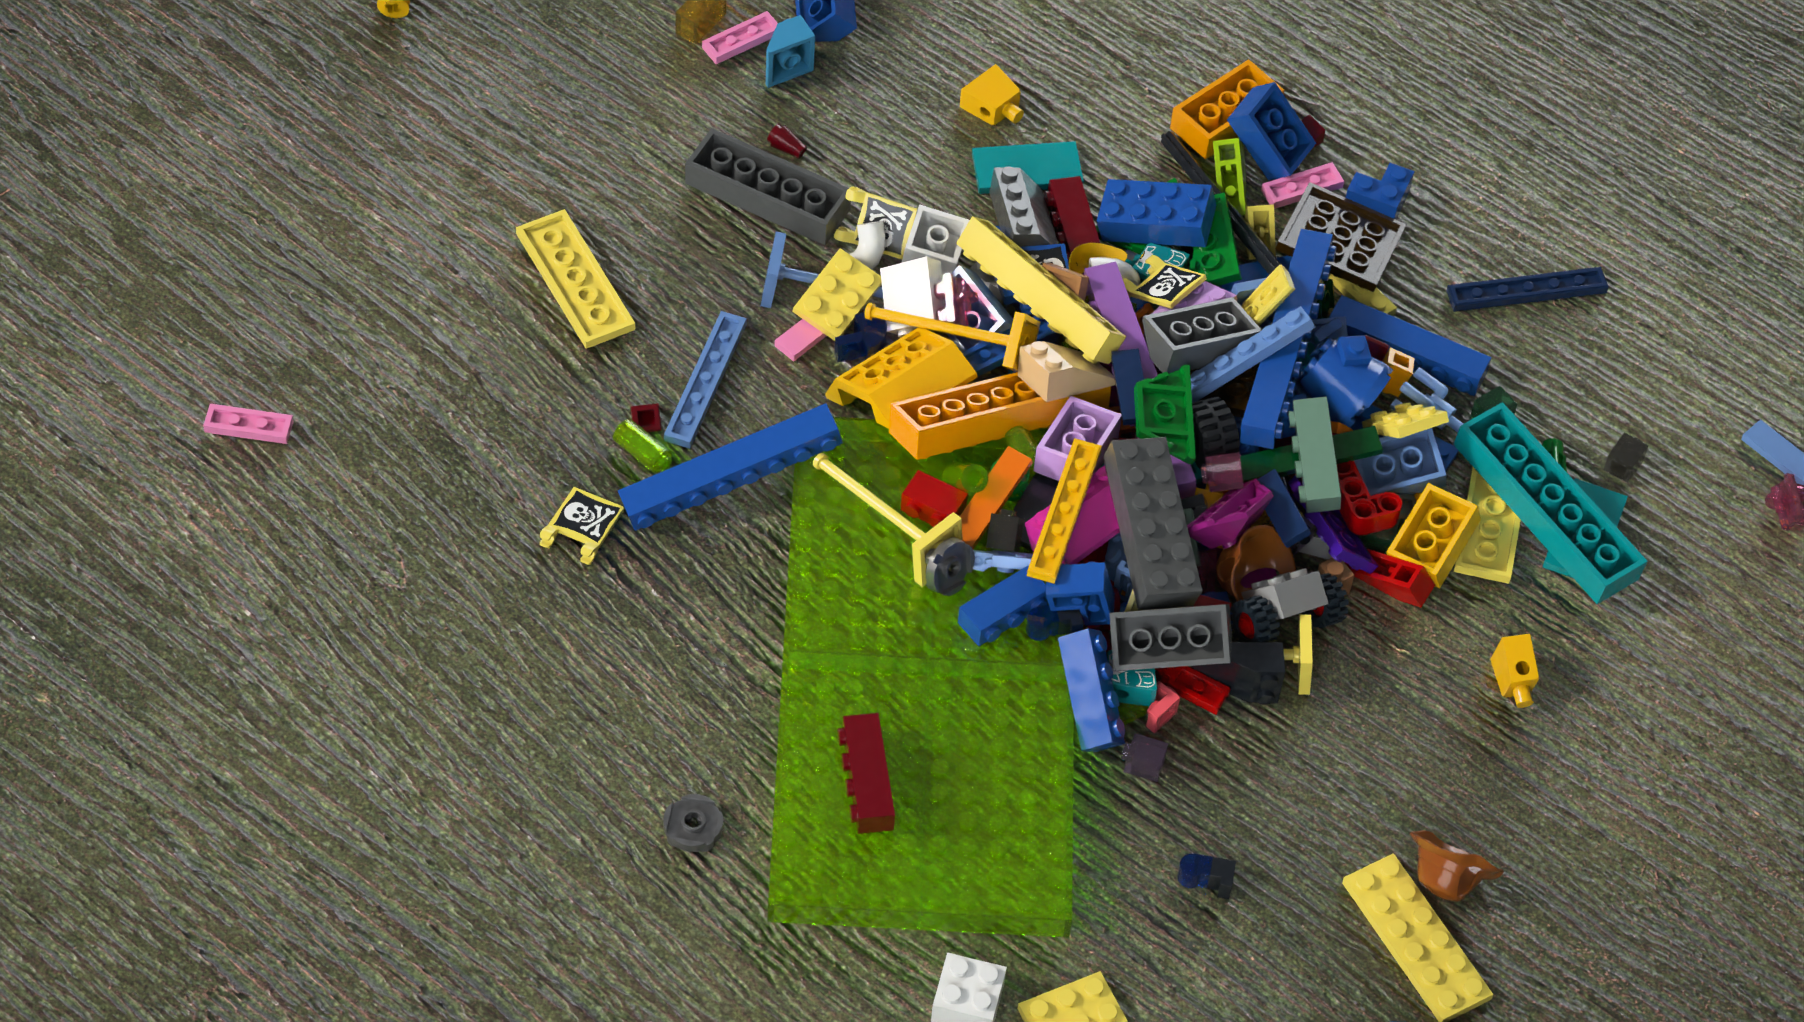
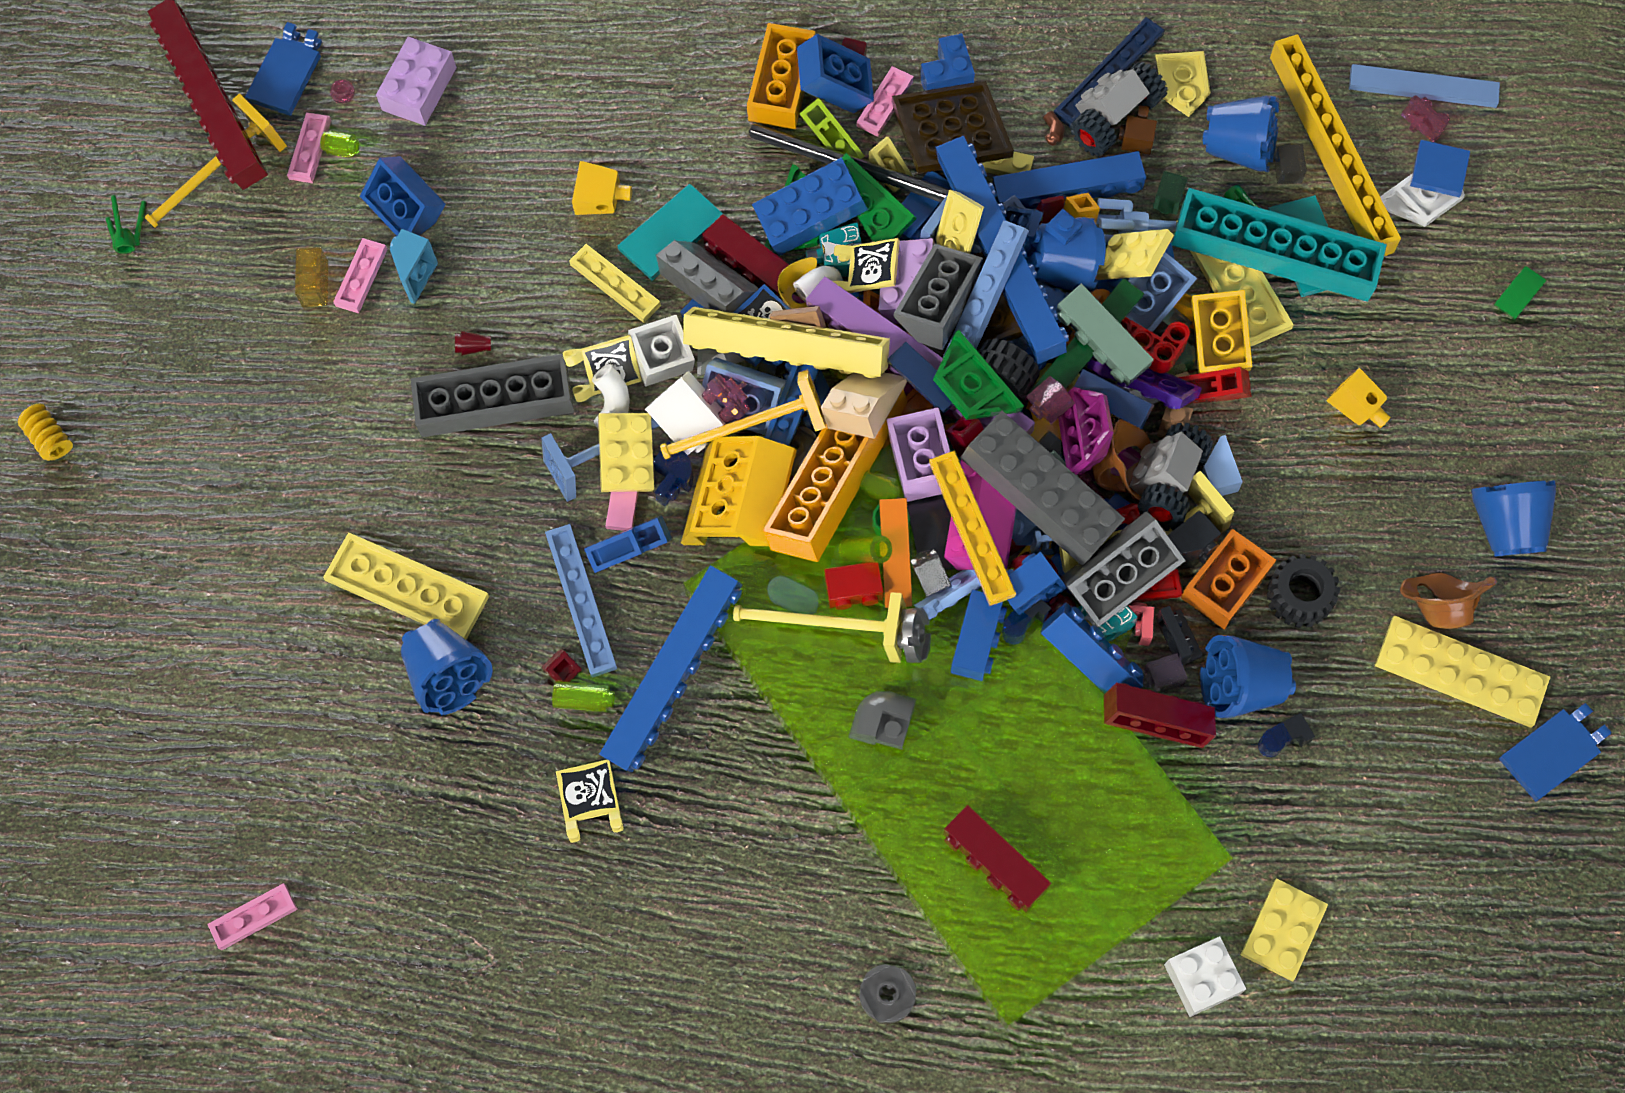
camera: 30 degrees left, 15 degrees up
none -> blue cone [401,619,493,716]
none -> light yellow plate [569,244,661,323]
none -> blue slope [584,515,672,573]
none -> clear light blue tile [767,576,819,615]
none -> dark grey brick [849,691,917,750]
none -> copper arm [1043,111,1065,146]
none -> brick [1070,62,1168,157]
none -> dark red brick [1104,682,1216,748]
none -> reddish brown brick [1118,105,1157,155]
none -> light yellow tile [1155,51,1211,117]
none -> black bracket [1156,606,1203,667]
none -> orange brick [1181,529,1276,630]
none -> blue cone [1200,635,1296,718]
none -> light blue slope [1202,435,1242,496]
none -> blue cone [1203,95,1279,172]
none -> black tyre [1266,554,1340,628]
none -> yellow brick [1270,34,1401,256]
none -> white wing [1380,173,1465,227]
none -> blue tile [1410,140,1470,198]
none -> blue cone [1471,480,1556,557]
none -> green slope [1494,266,1547,320]

